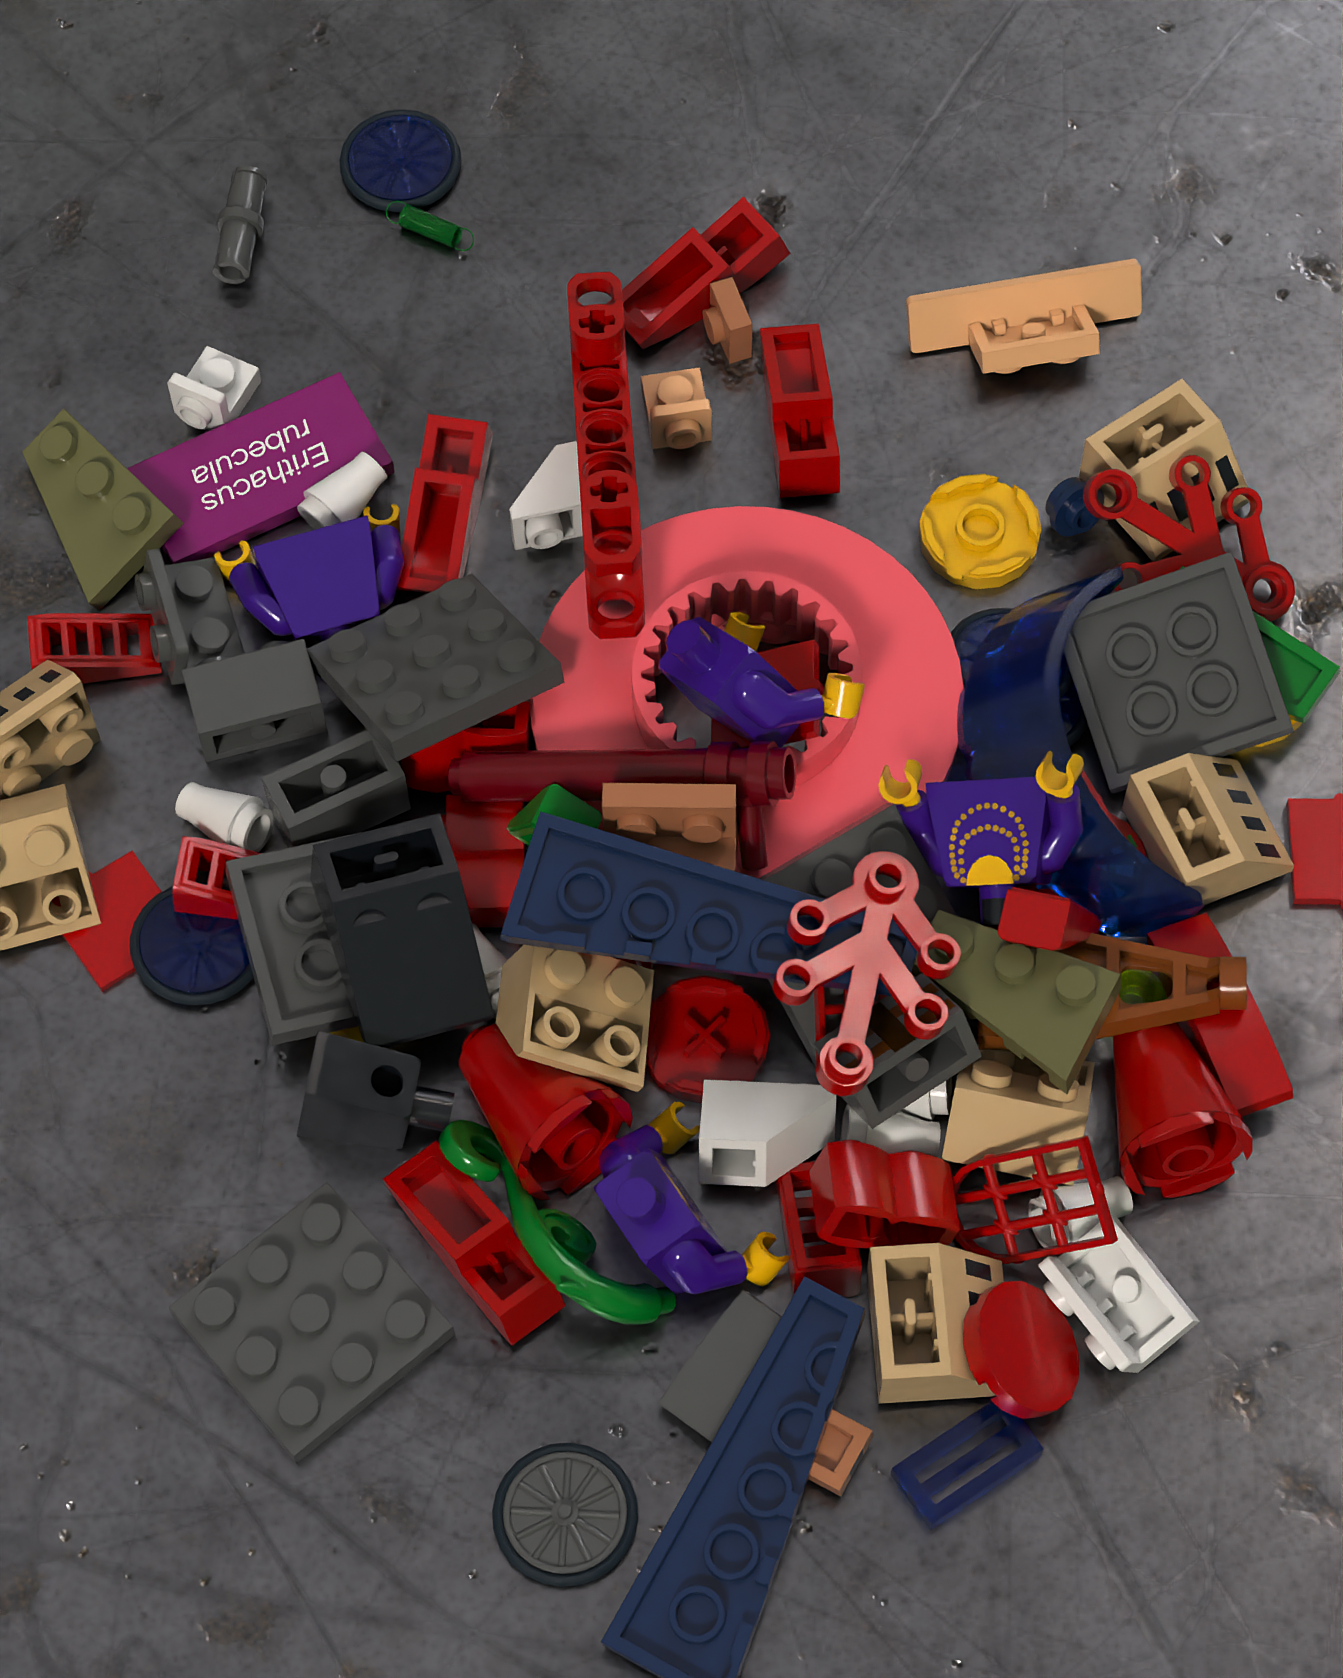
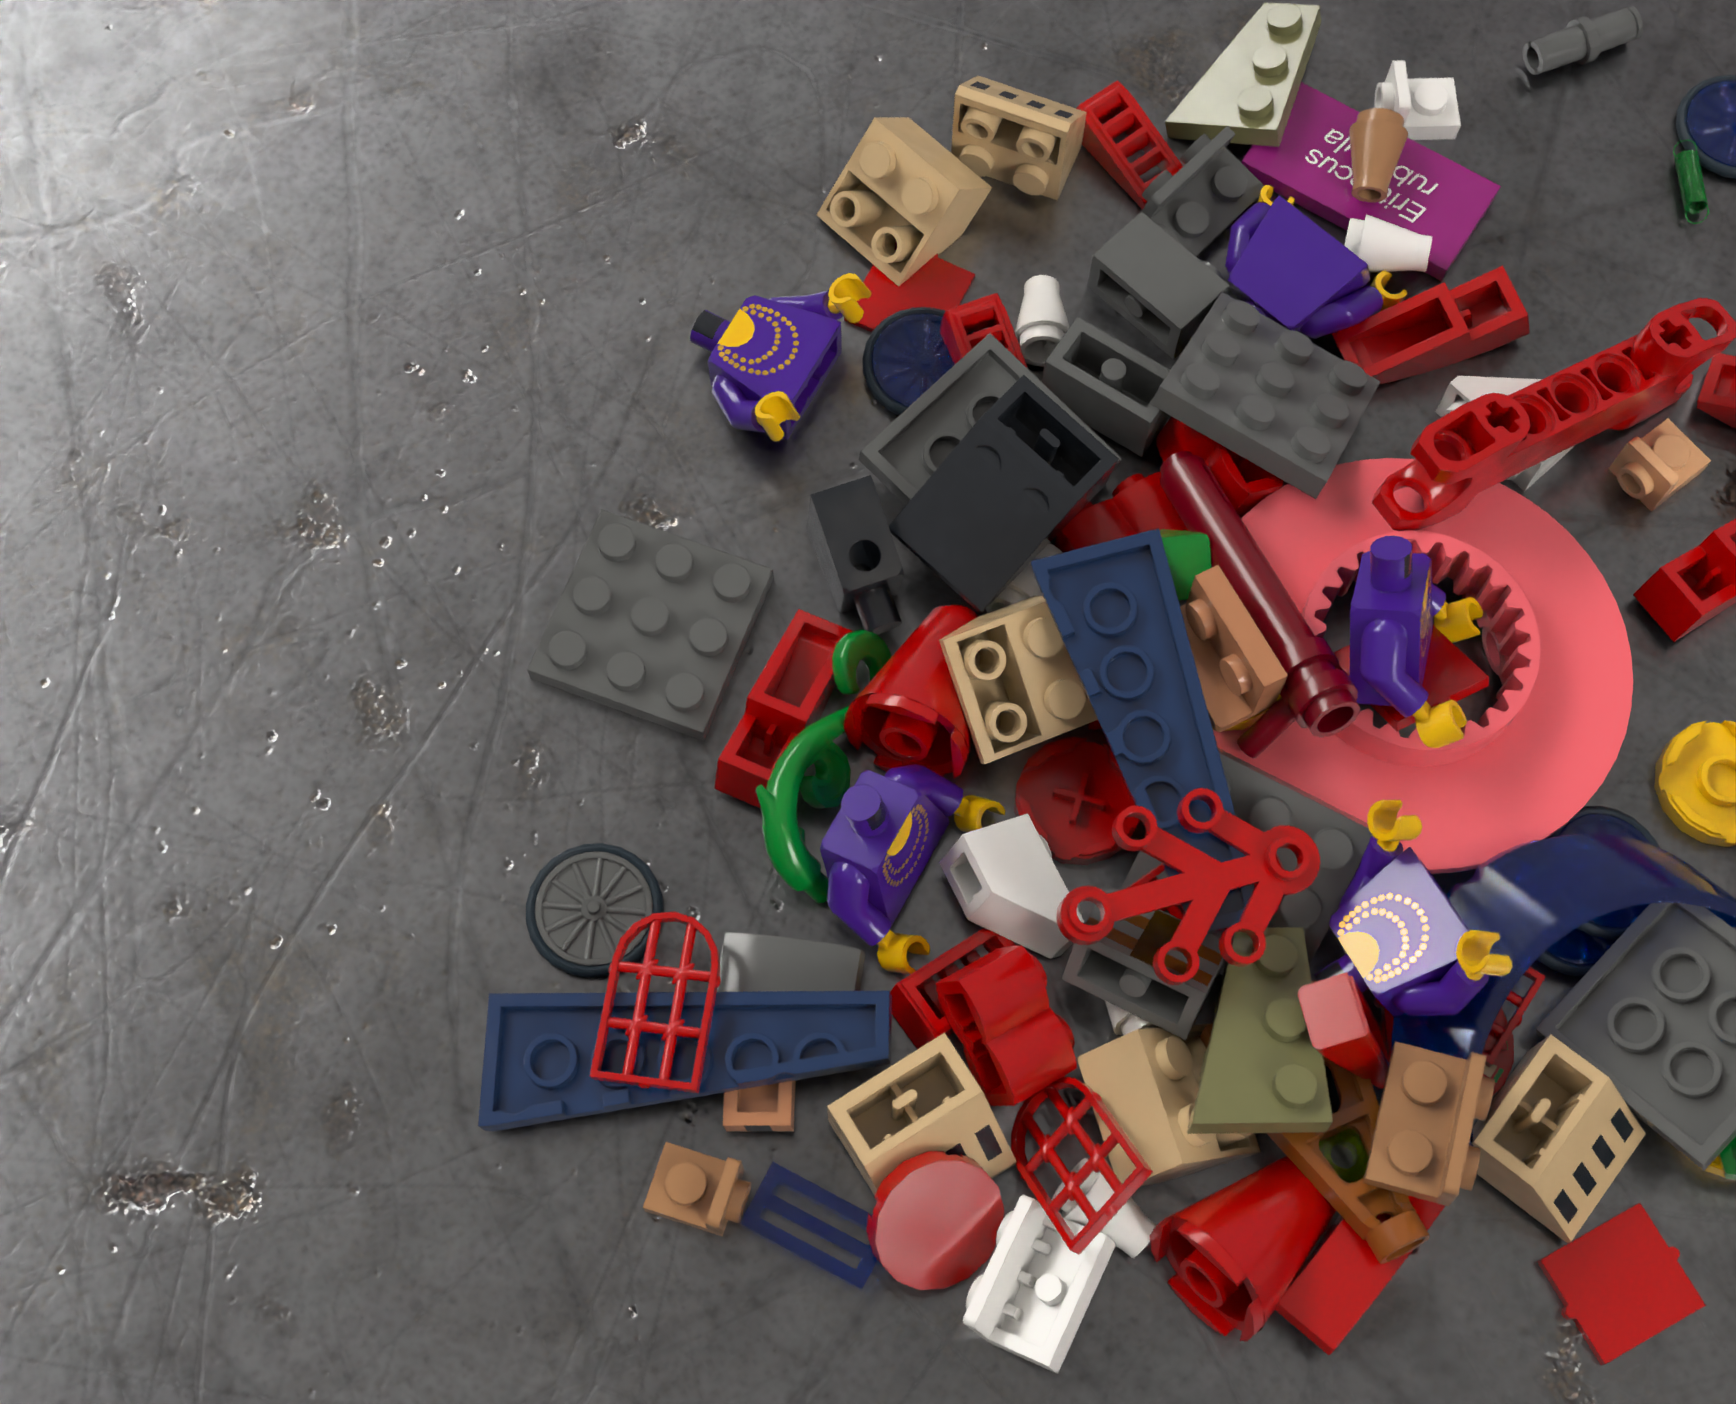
camera: 60 degrees right, 5 degrees up
white cone [840,1104,941,1157] -> none
none -> red window [589,911,721,1093]
none -> medium nougat bracket [643,1142,752,1237]
none -> dark purple torso [690,273,872,442]
none -> medium nougat cone [1349,108,1408,202]
none -> medium nougat bracket [1363,1041,1495,1206]

